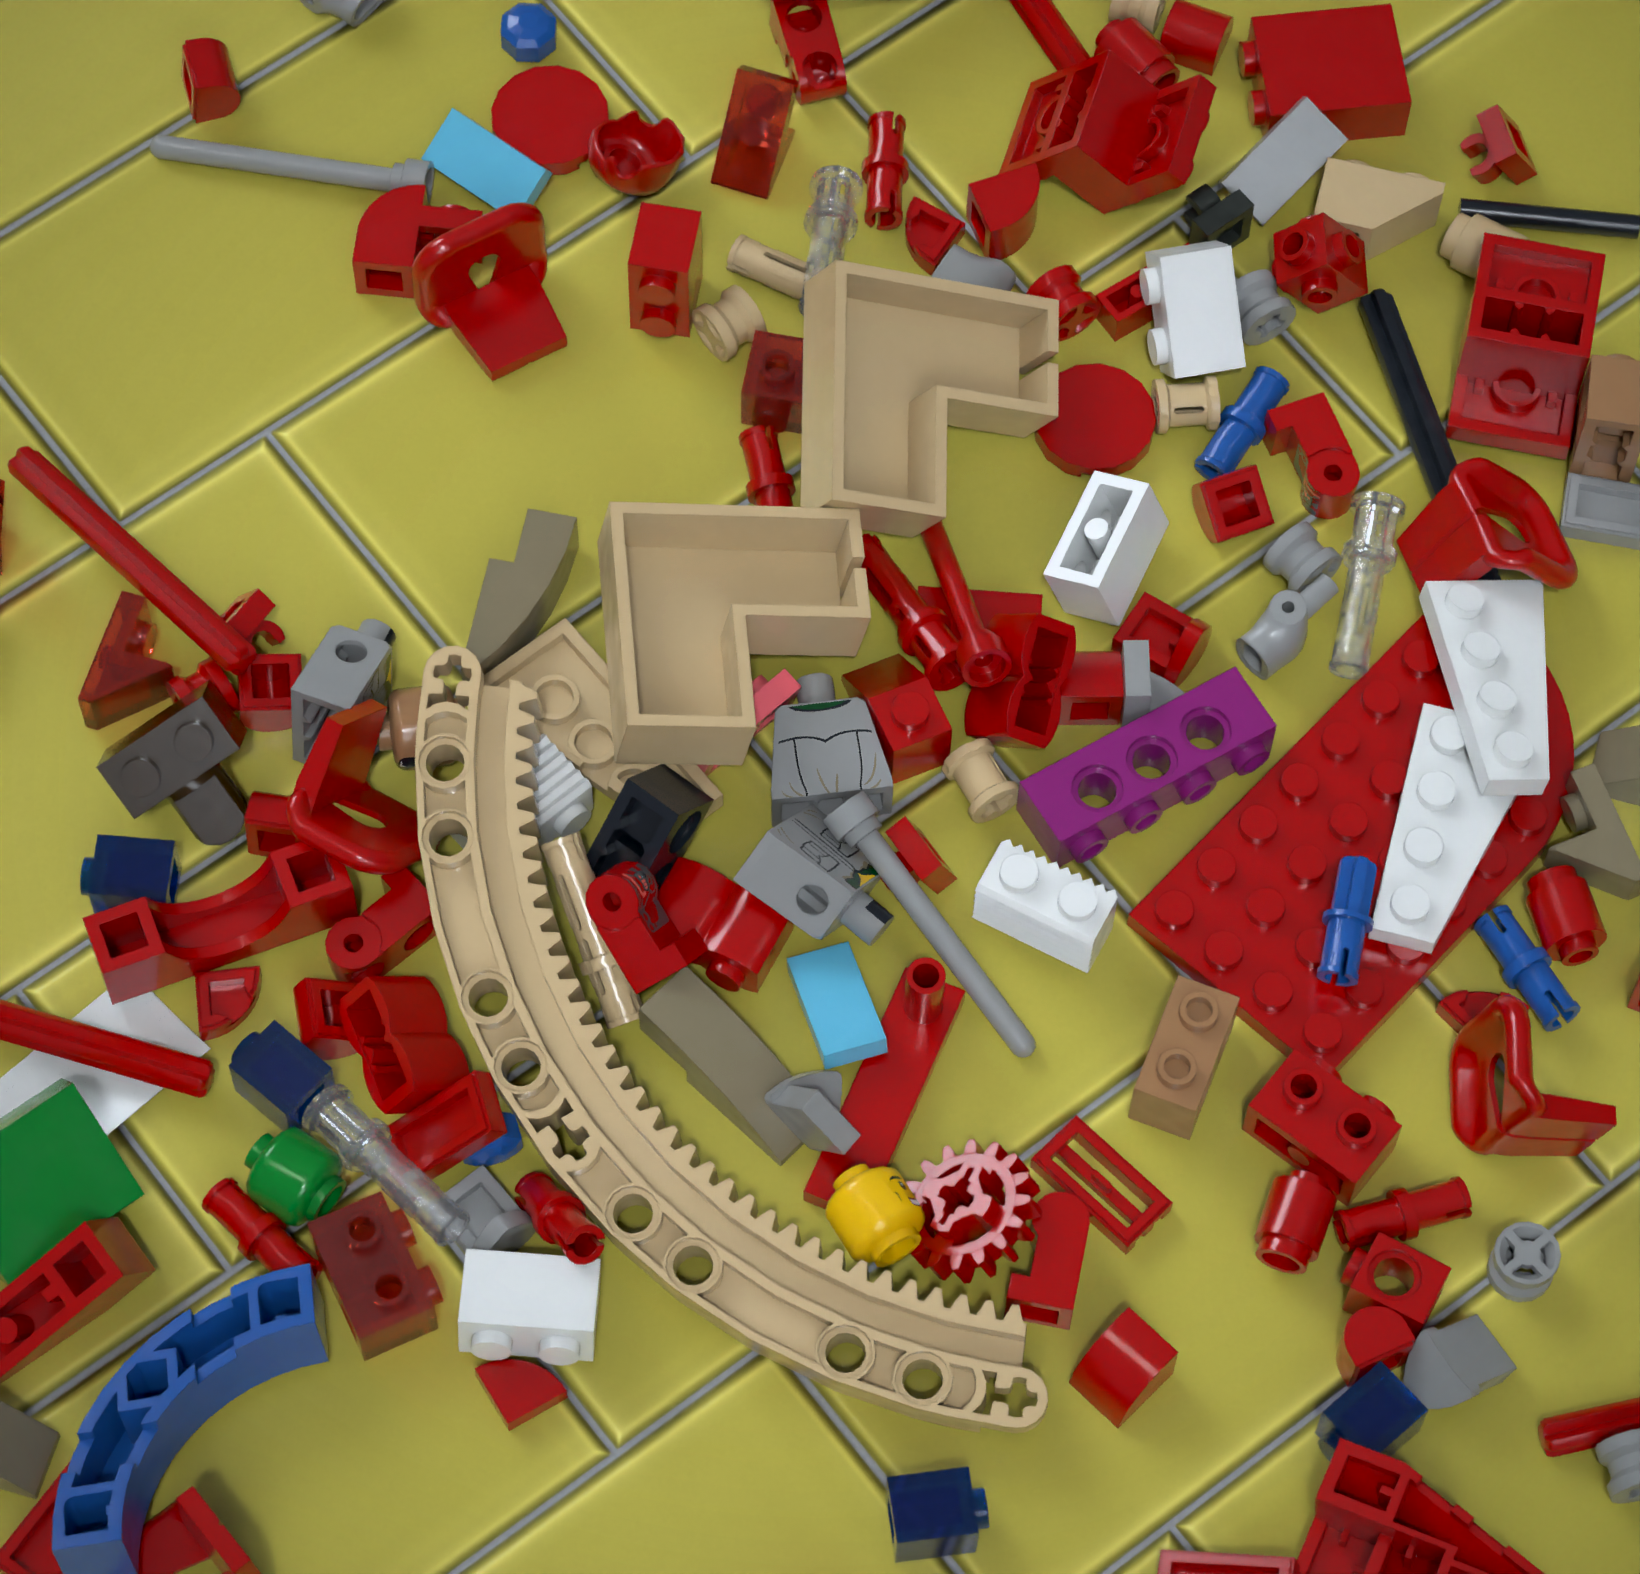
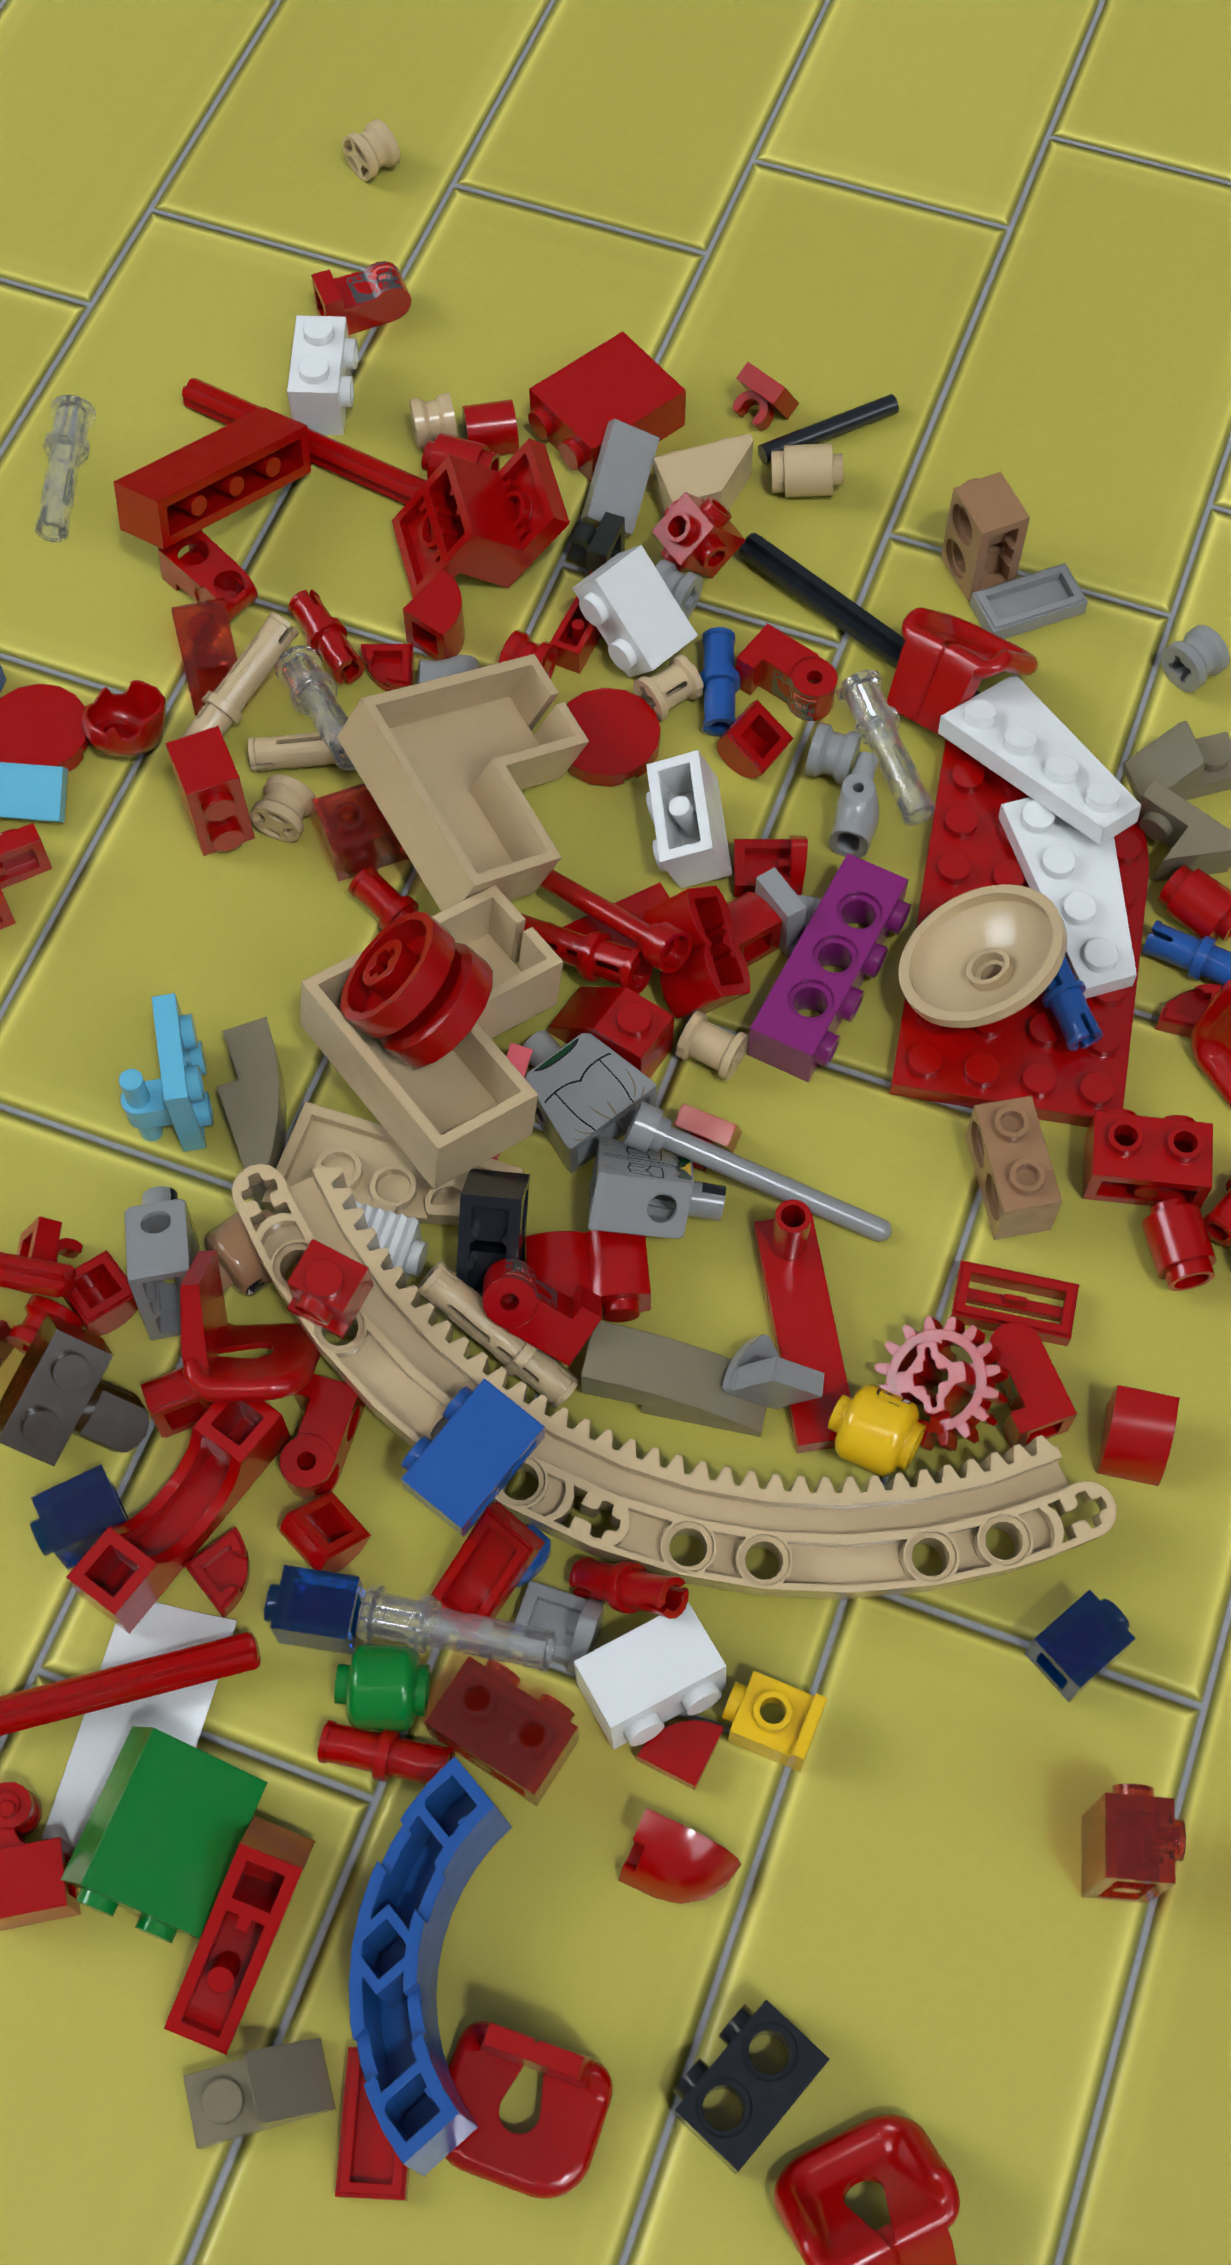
camera: 30 degrees left, 0 degrees up
red brick [339,976,470,1114] -> none
red piece [411,202,567,381] -> none
medium azure tile [786,942,888,1070] -> none
white brick [972,839,1118,973] -> none
red bracket [1445,232,1606,460] -> none
none -> medium azure plate [119,993,214,1152]
none -> tan pin [178,612,299,739]
none -> red brick [287,1238,374,1339]
none -> red wheel [340,911,493,1068]
none -> blue brick [401,1378,545,1537]
none -> red brick [618,1808,742,1904]
none -> yellow brick [722,1671,828,1772]
none -> tan dish [898,884,1067,1028]

